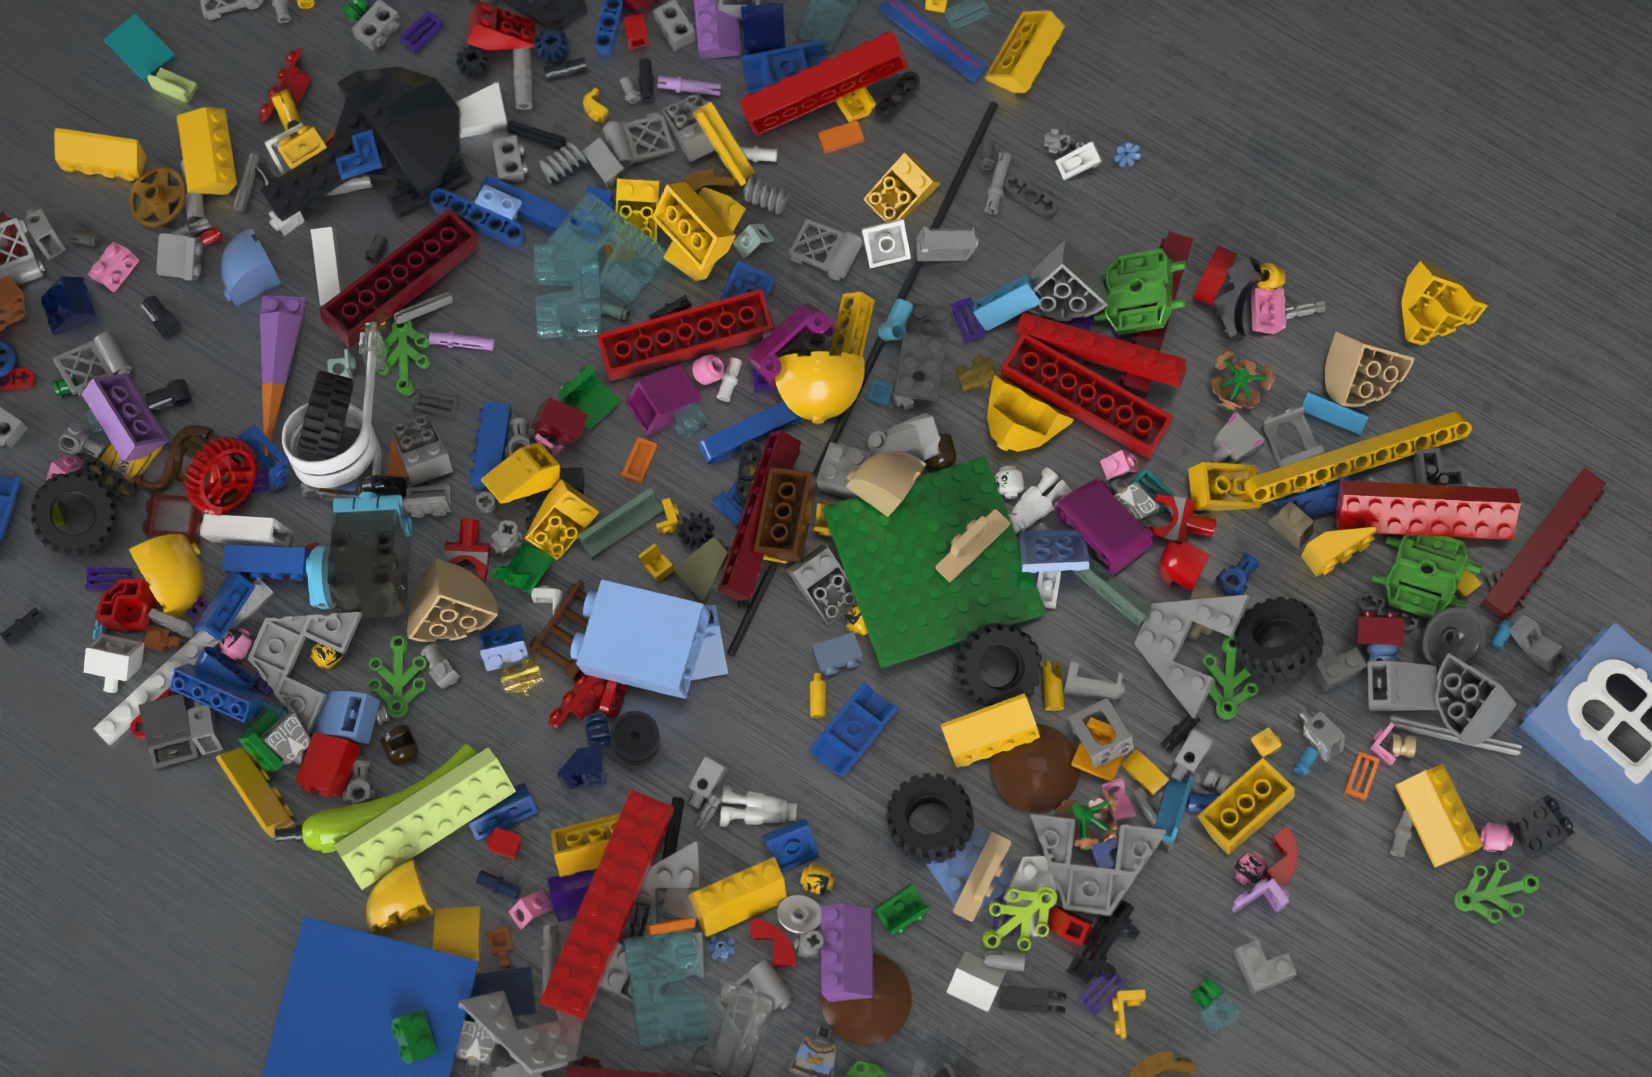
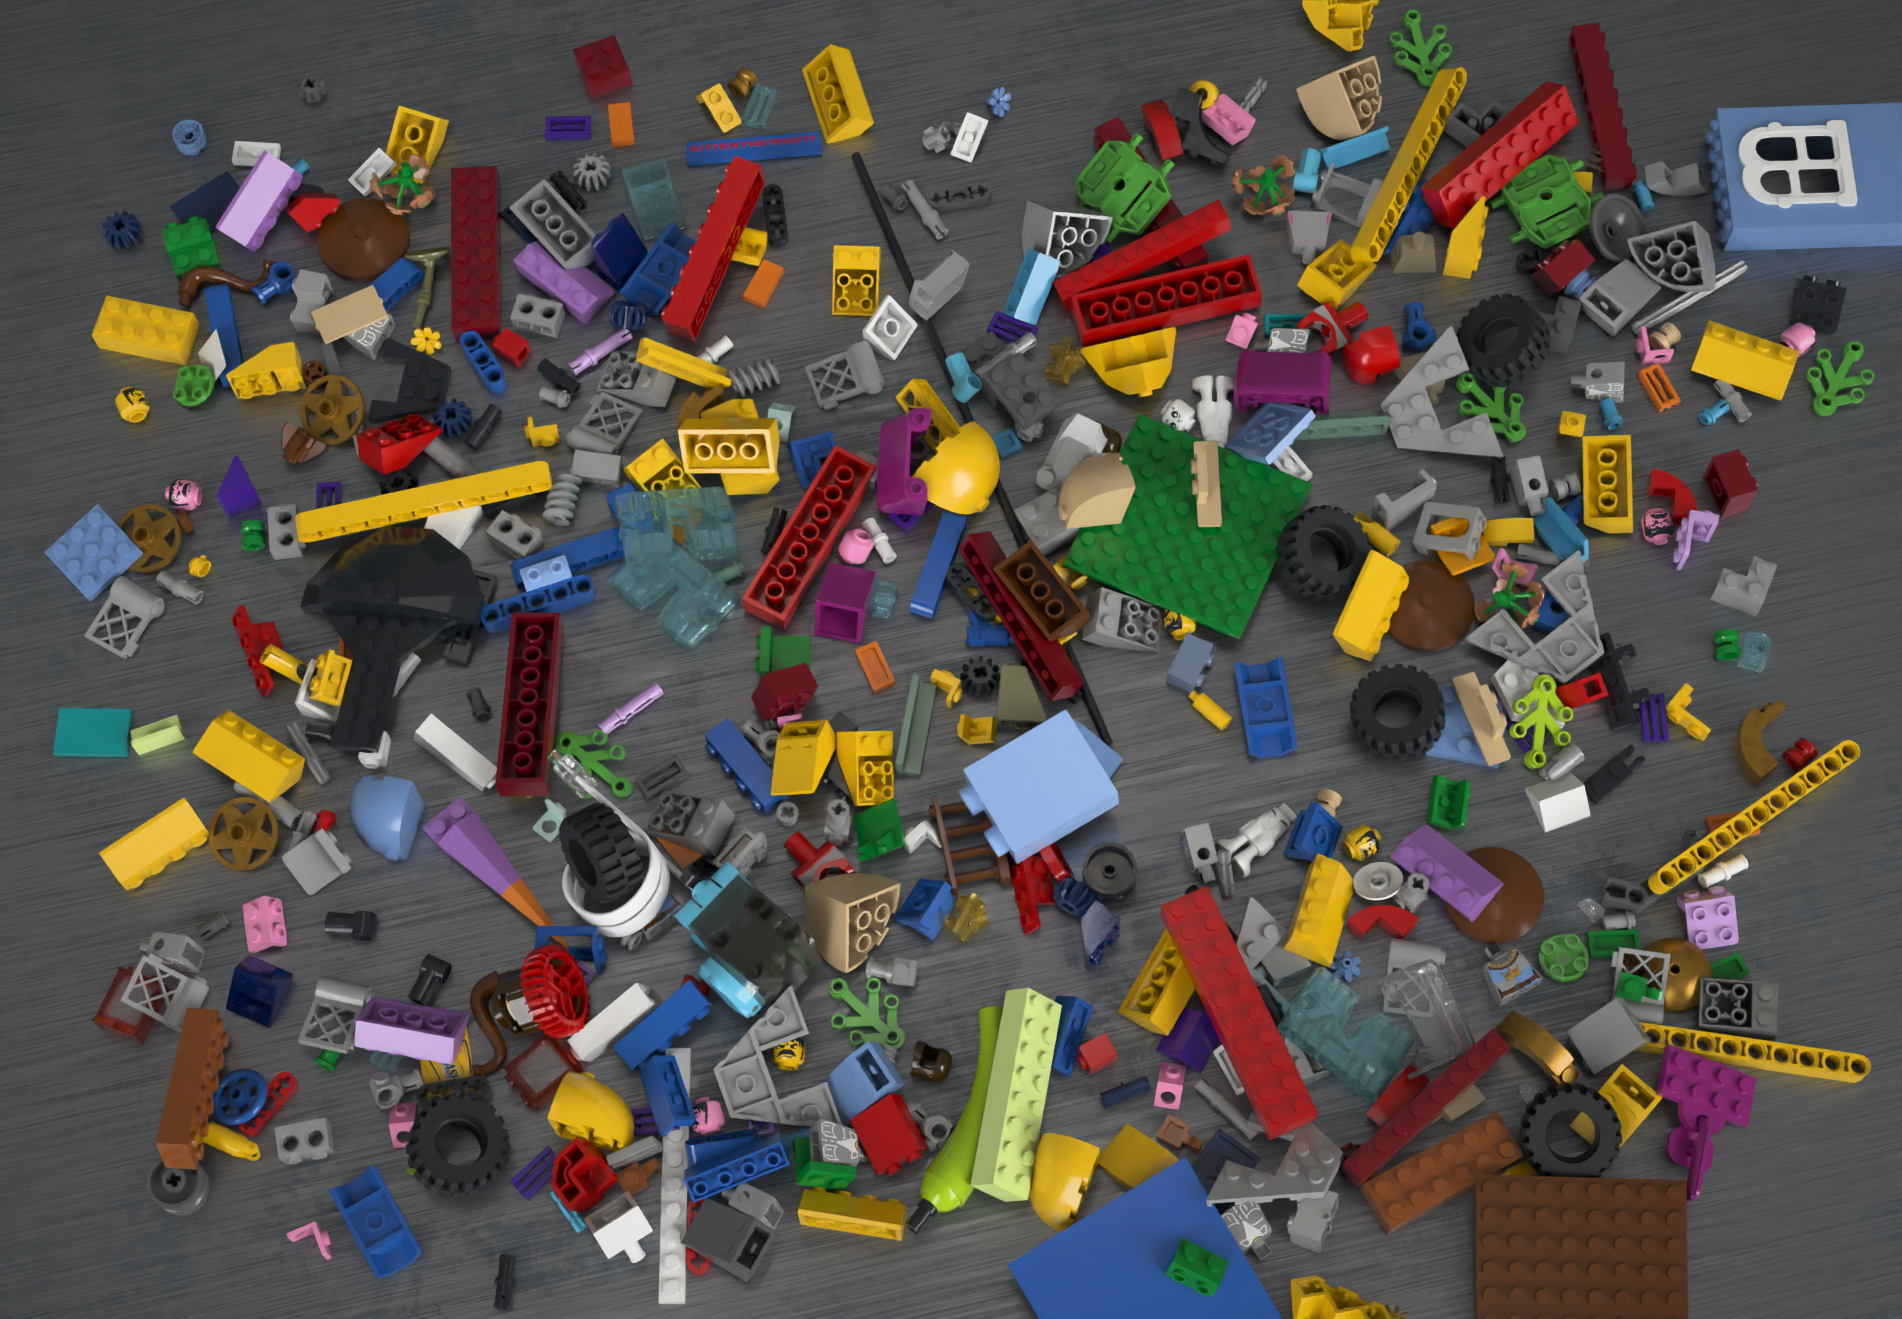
camera: 45 degrees left, 5 degrees down
blue plate [336,129,382,180] -> none
light grey axle [394,291,453,324] -> none
orange tile [645,917,695,935] -> none
none -> yellow beam [295,461,552,543]
none -> dark blue gear [608,300,648,330]
none -> light grey pin [974,332,1037,381]
none -> medium azure piece [1293,148,1321,194]
none -> tan wheel [1317,788,1342,818]
none -> red brick [1366,1064,1430,1128]
none -> bright green plant [1389,9,1452,86]
none -> dark azure pin [1699,398,1730,425]
none -> dark red brick [1703,449,1758,518]

